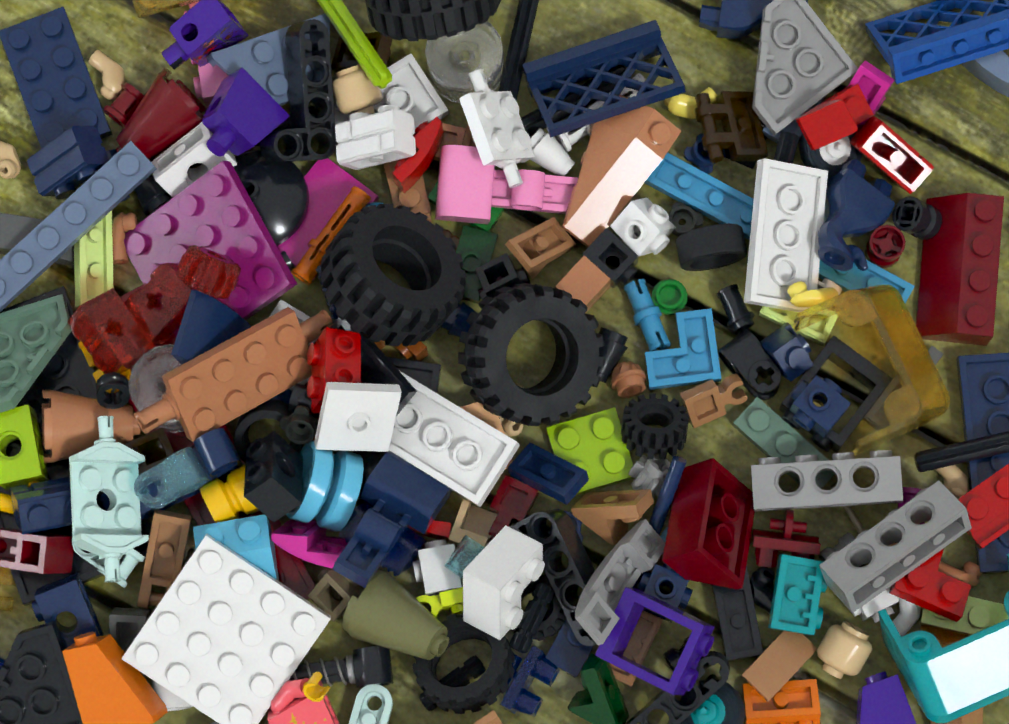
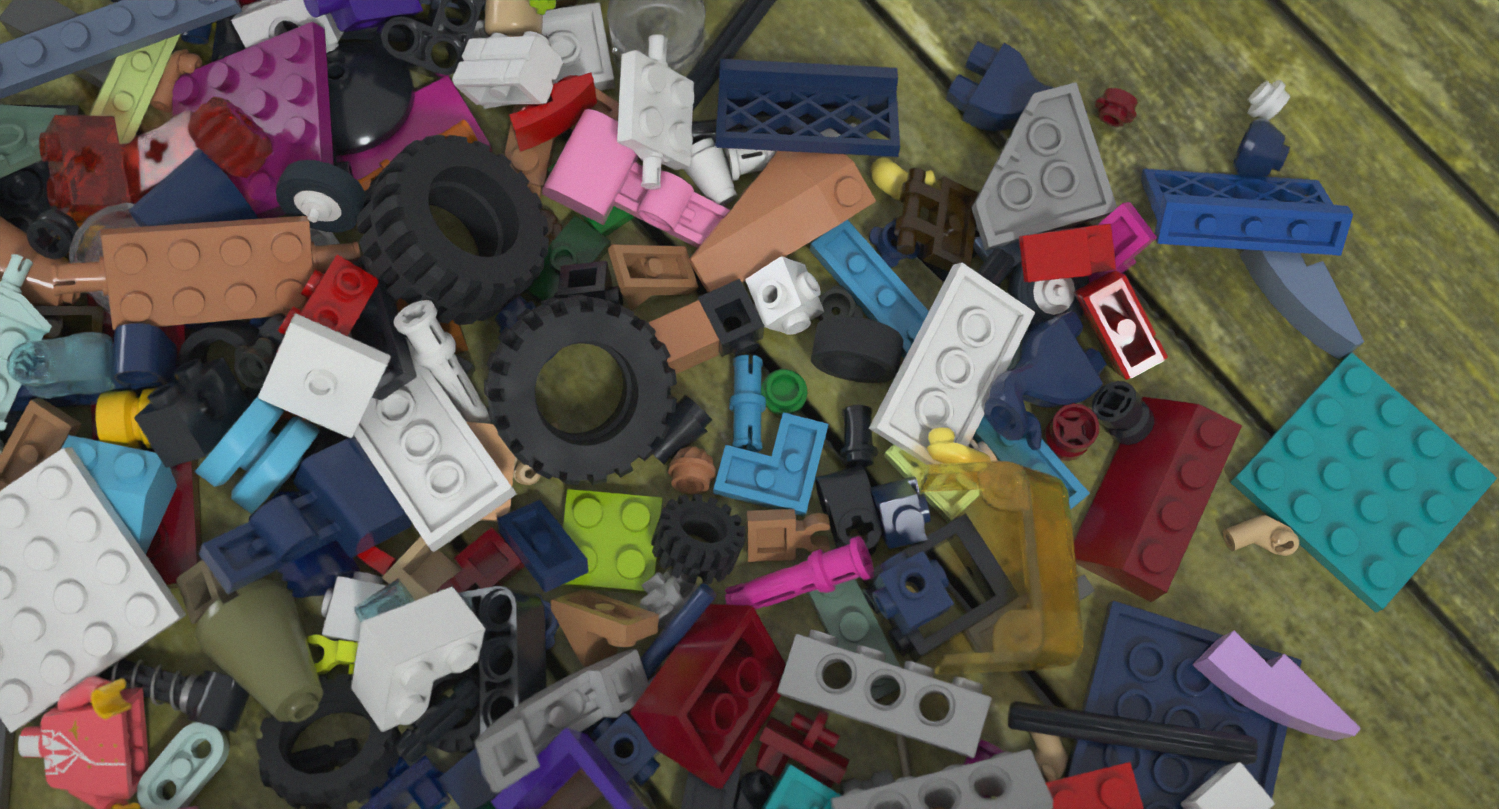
camera: 10 degrees right, 5 degrees down
dark pink slope [271,519,351,568] -> none
none -> black wheel [276,160,365,232]
none -> white pin [393,300,491,424]
none -> dark pink pin [725,536,874,610]

